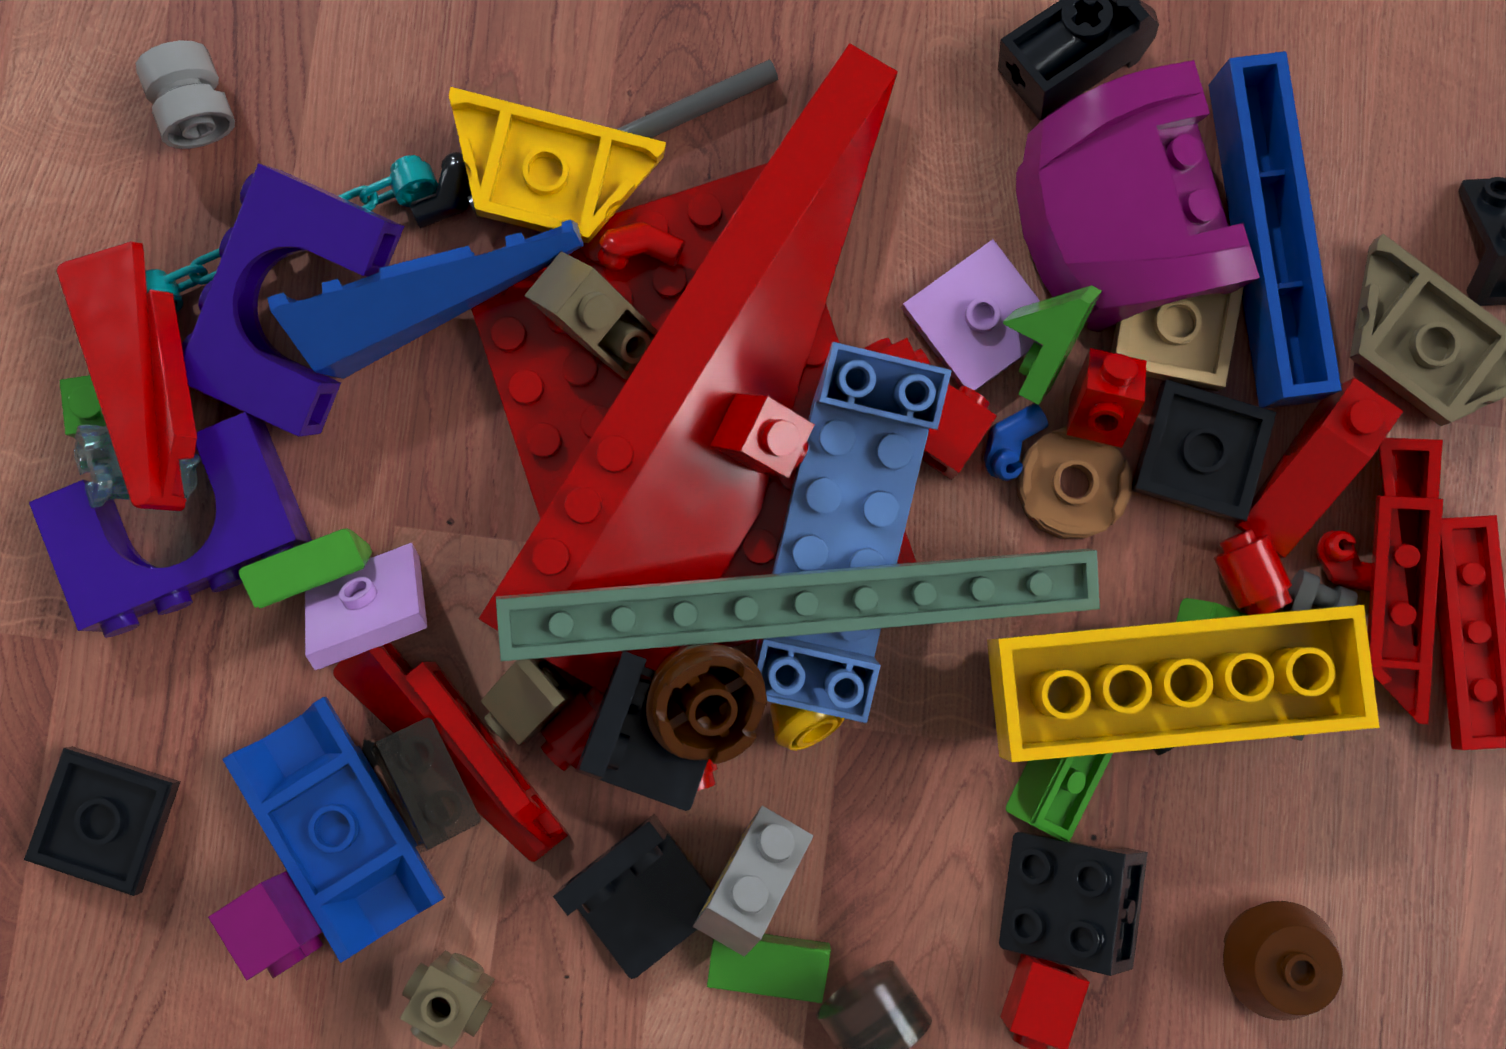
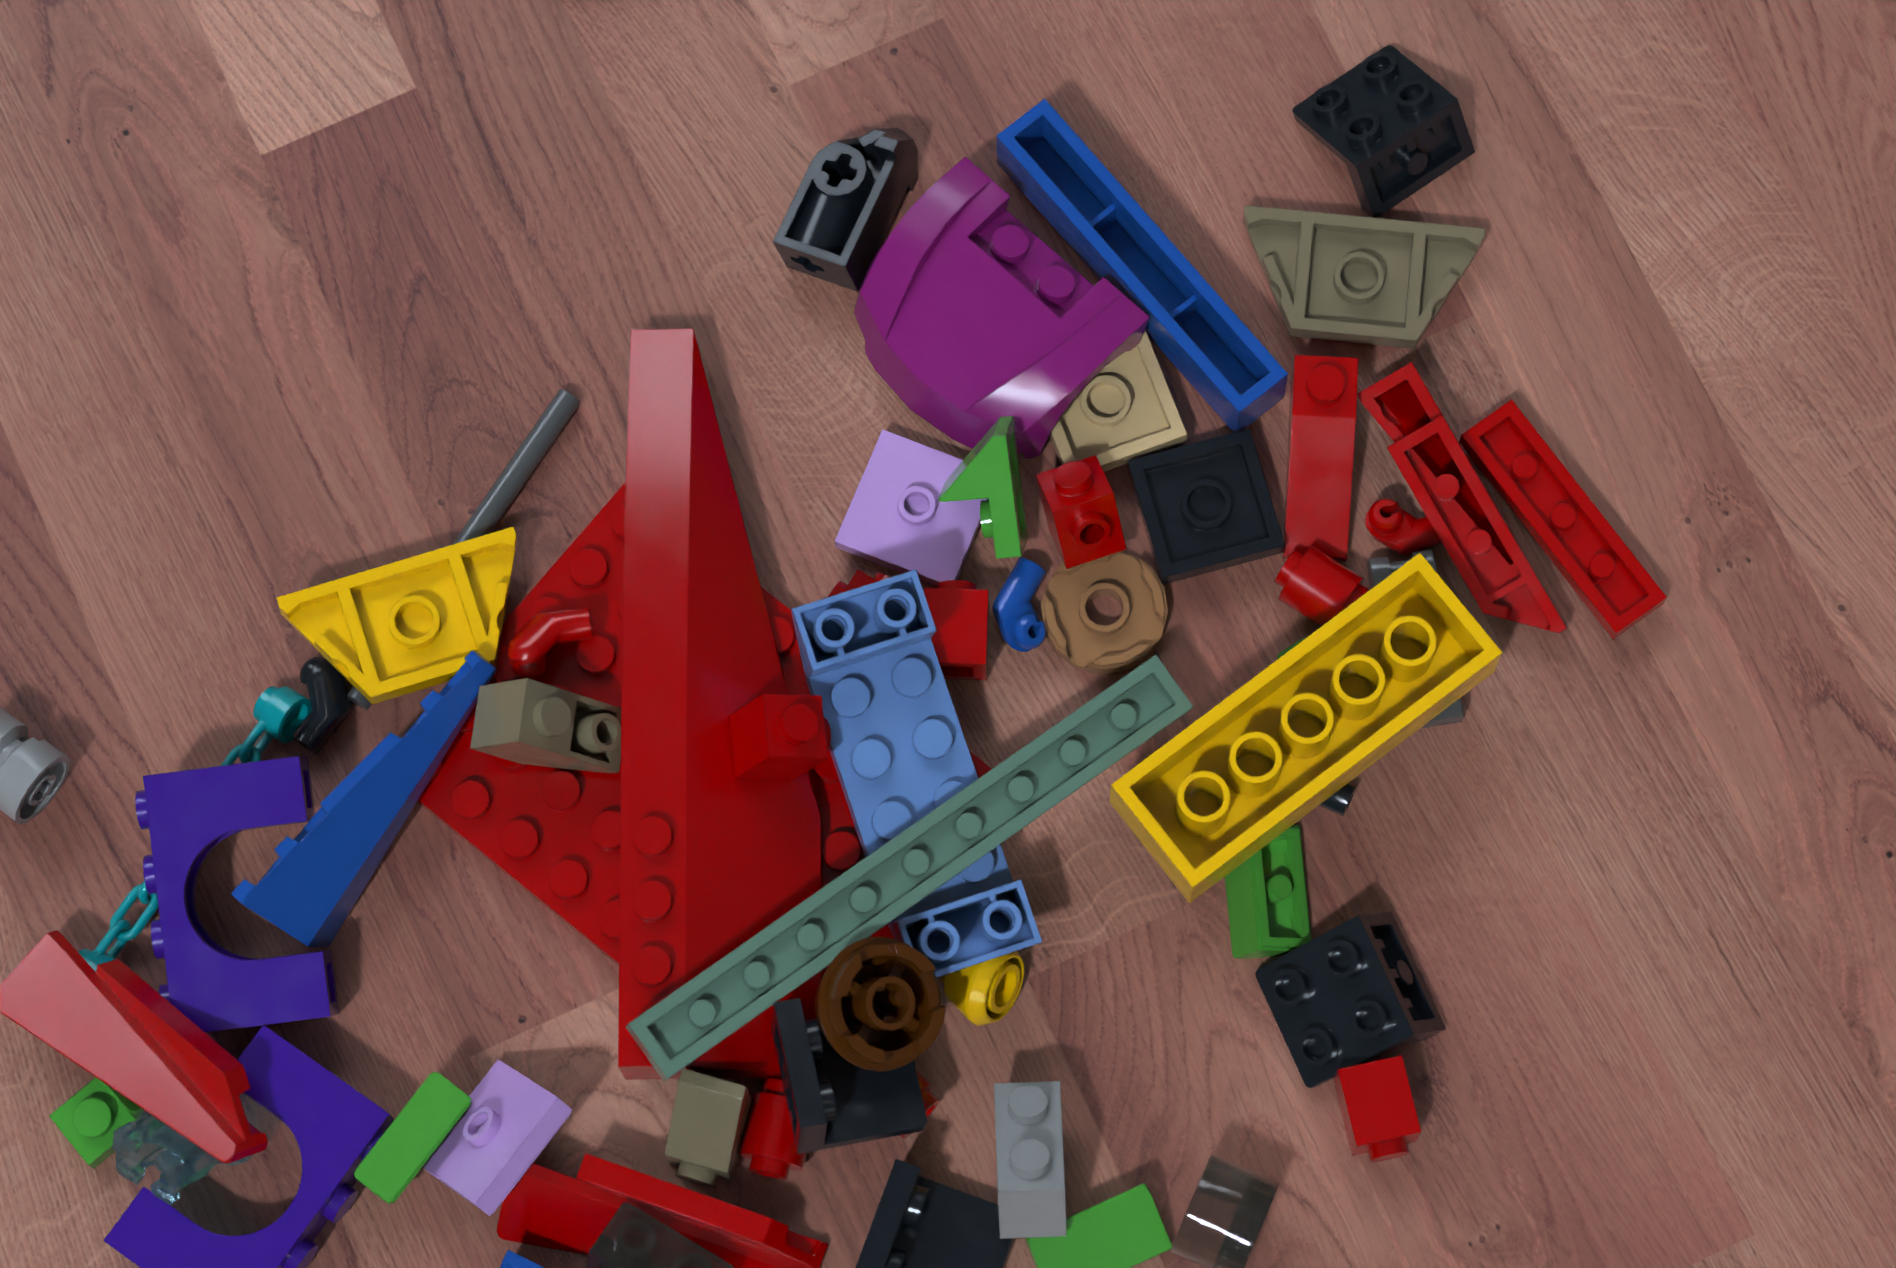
camera: 30 degrees left, 10 degrees down
reddish brown cone [1223,901,1343,1021] -> none

